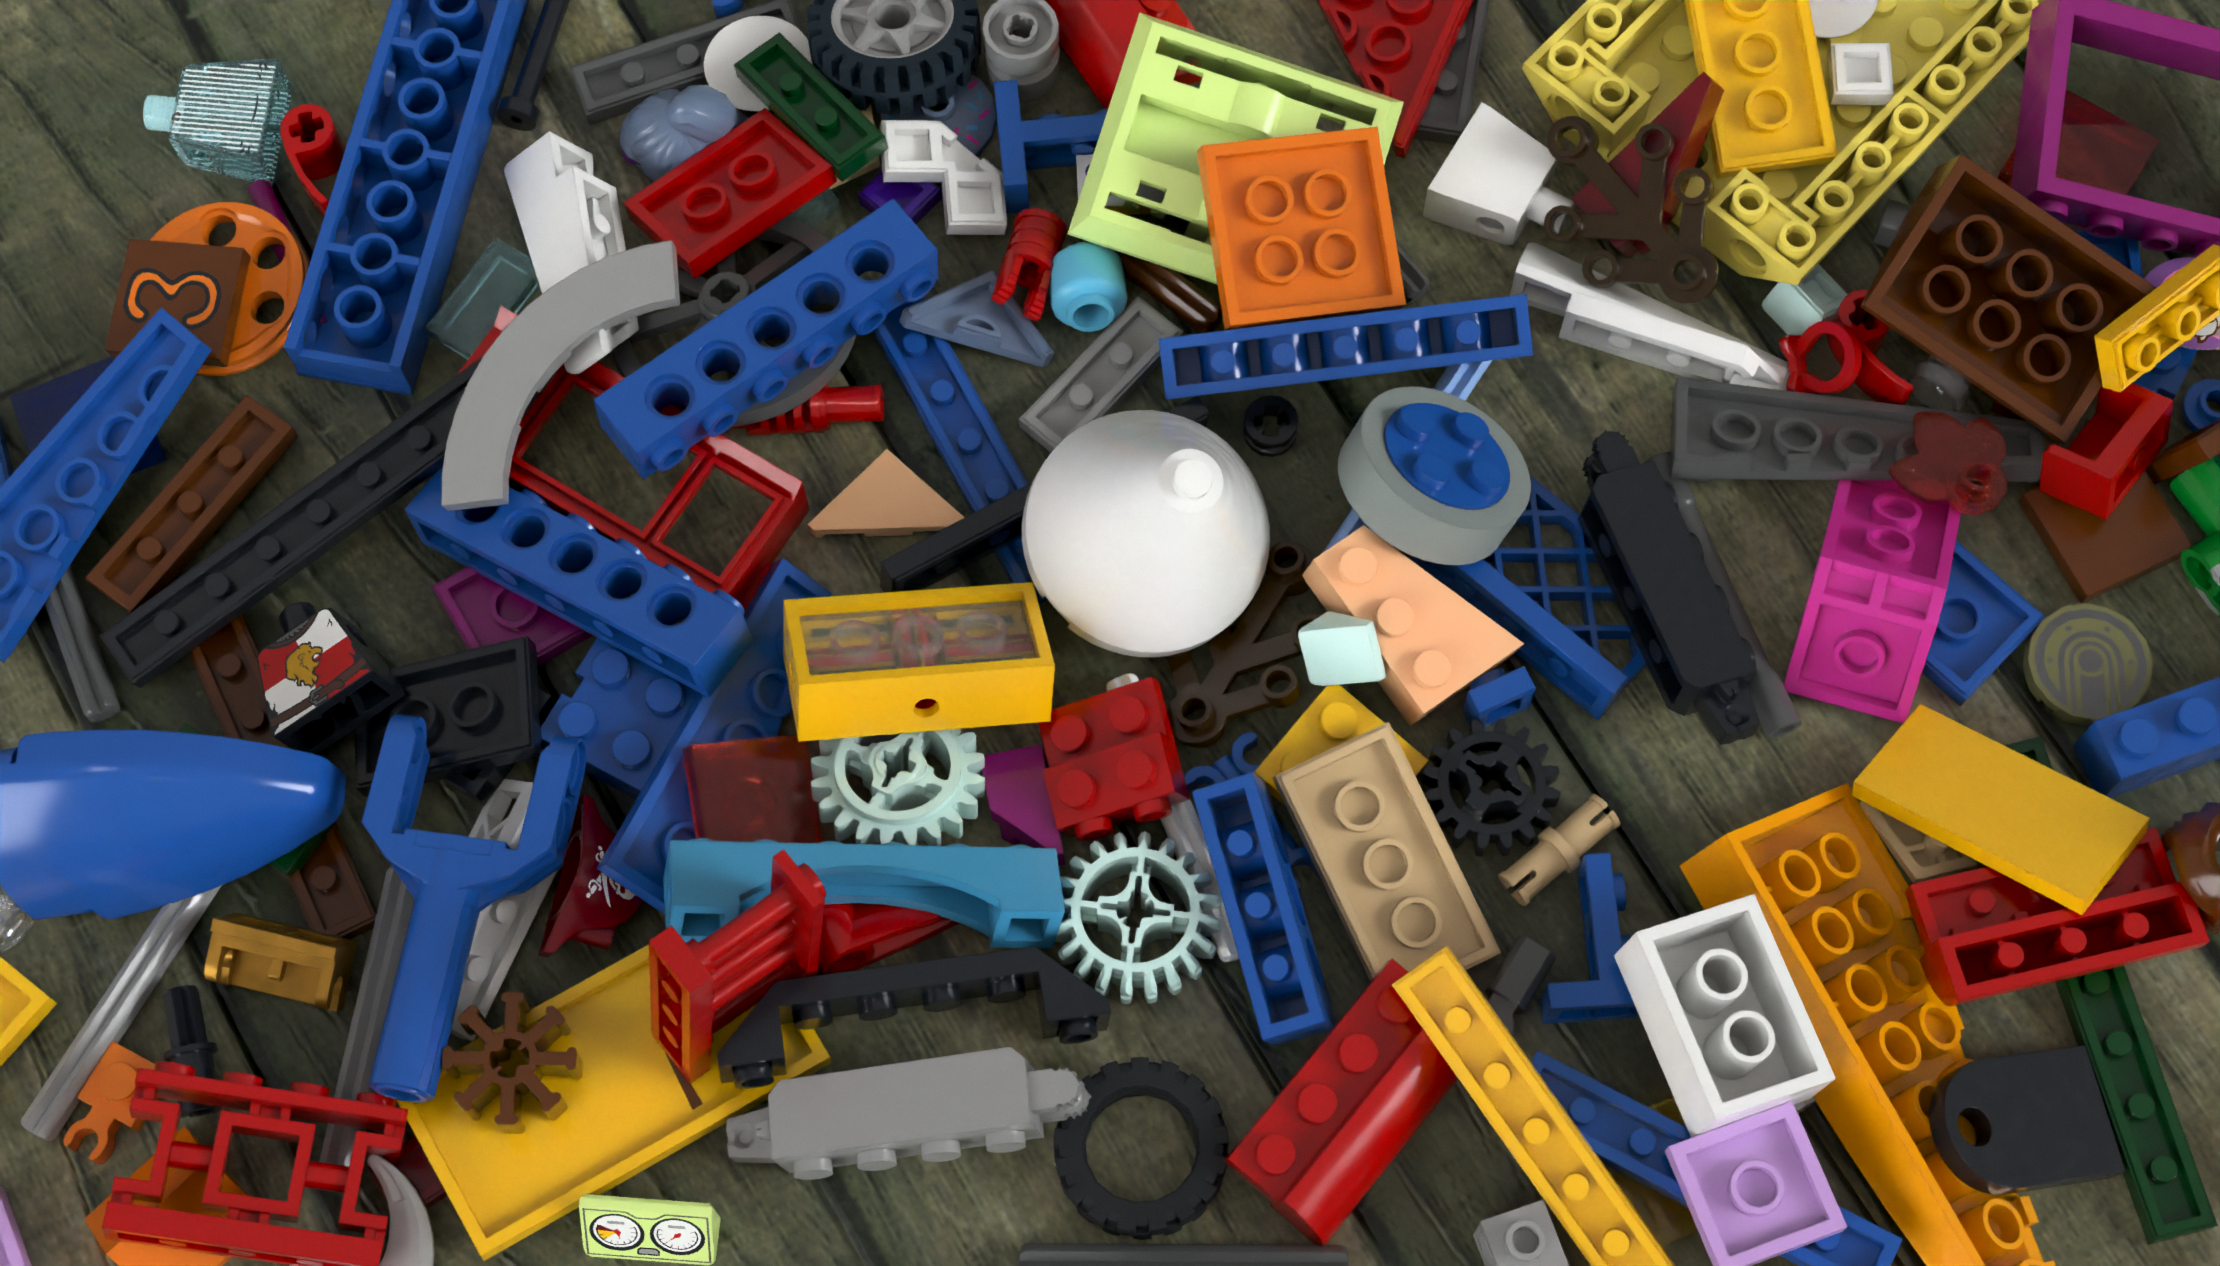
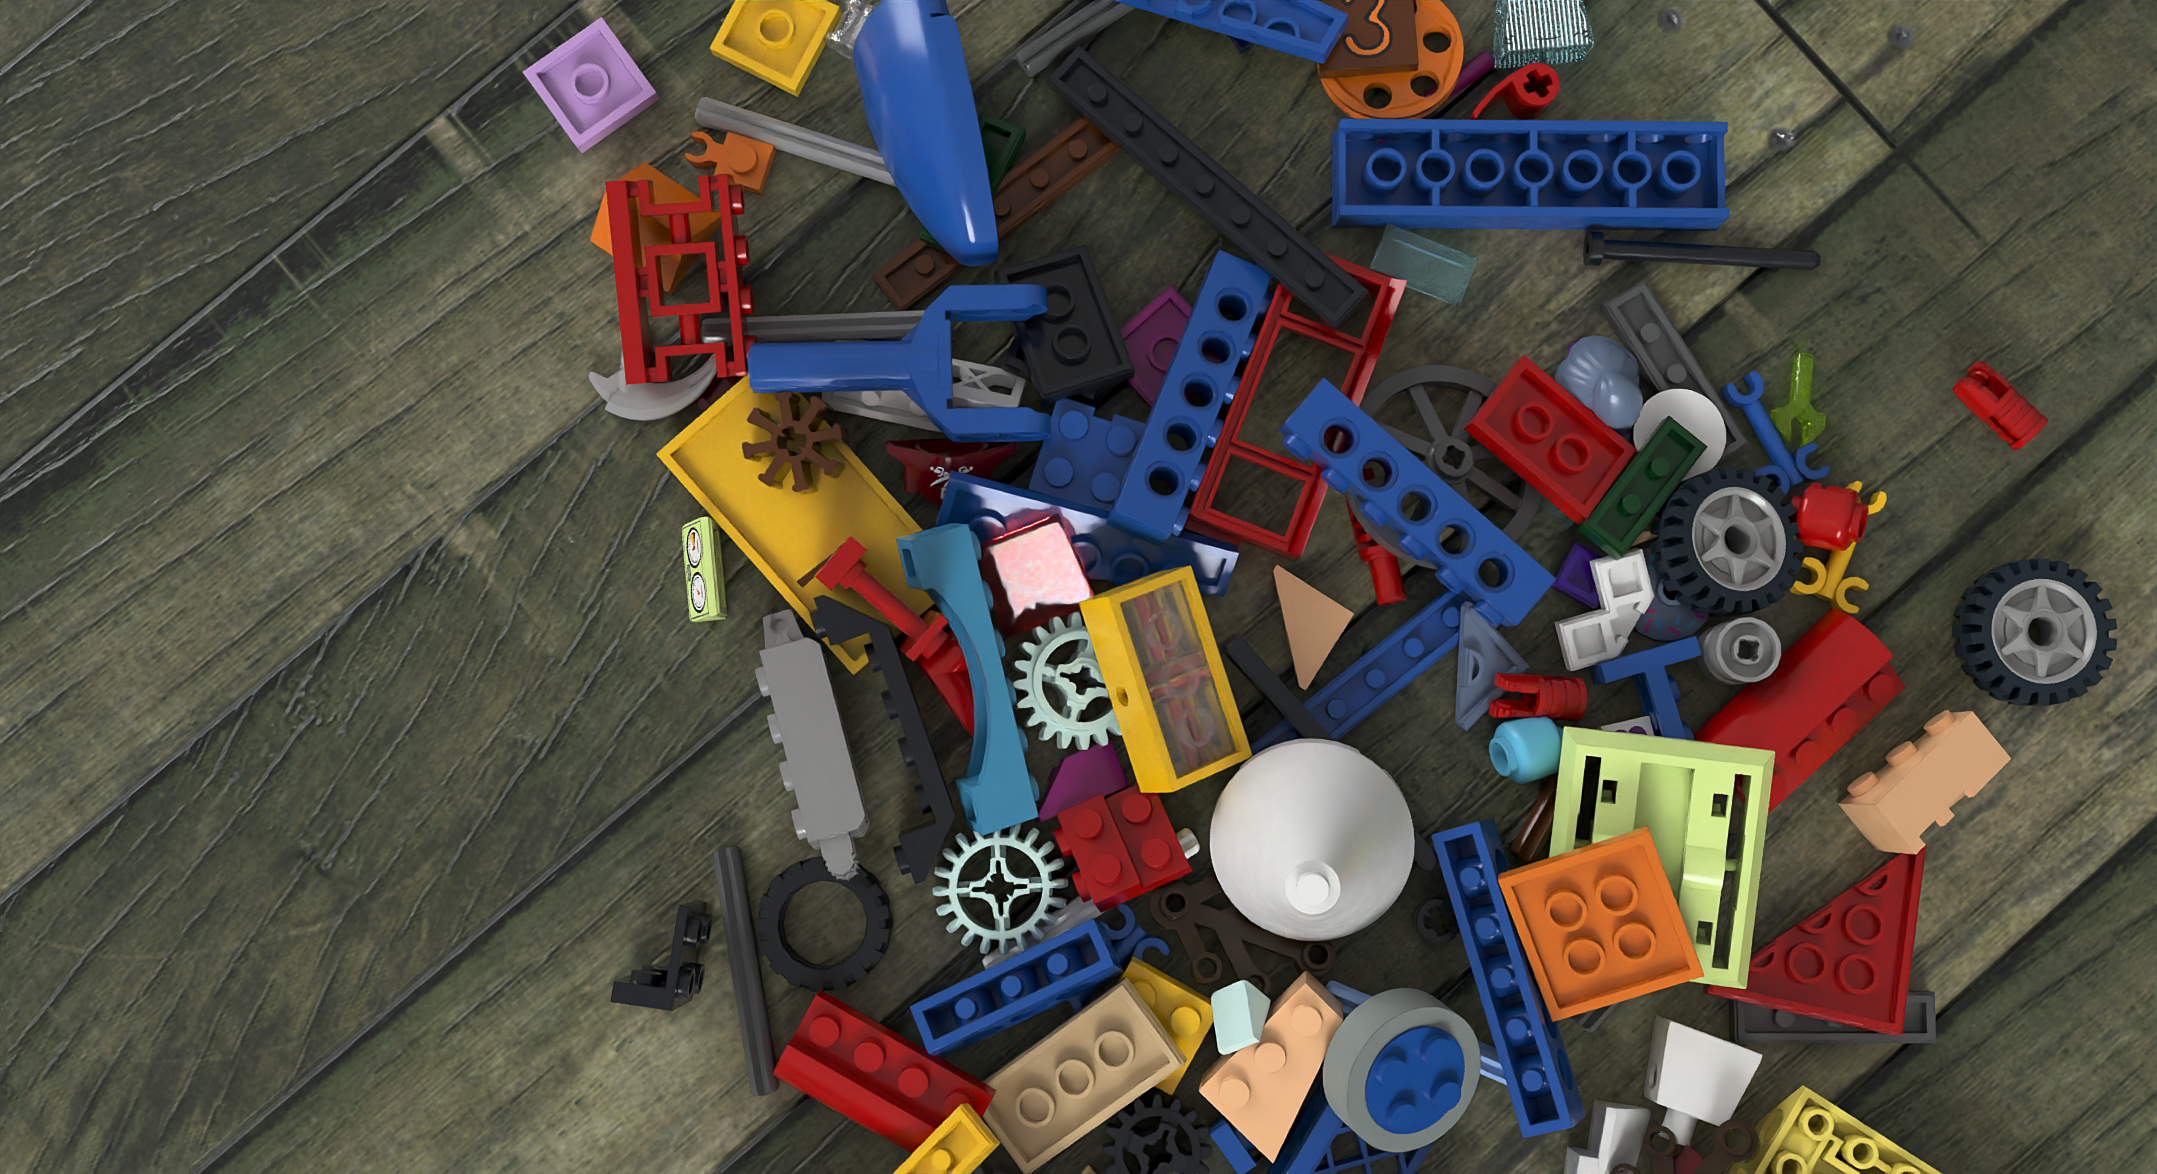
camera: 80 degrees right, 15 degrees up
reddish brown plate [85,395,298,614] -> none
black axle [163,985,223,1118] -> none
pearl gold hinge [204,912,358,1012] -> none
torso [257,602,405,755] -> none
light grey tile [441,240,680,511] -> none
white wedge [504,131,639,374] -> none
light grey tile [1019,296,1183,453] -> none

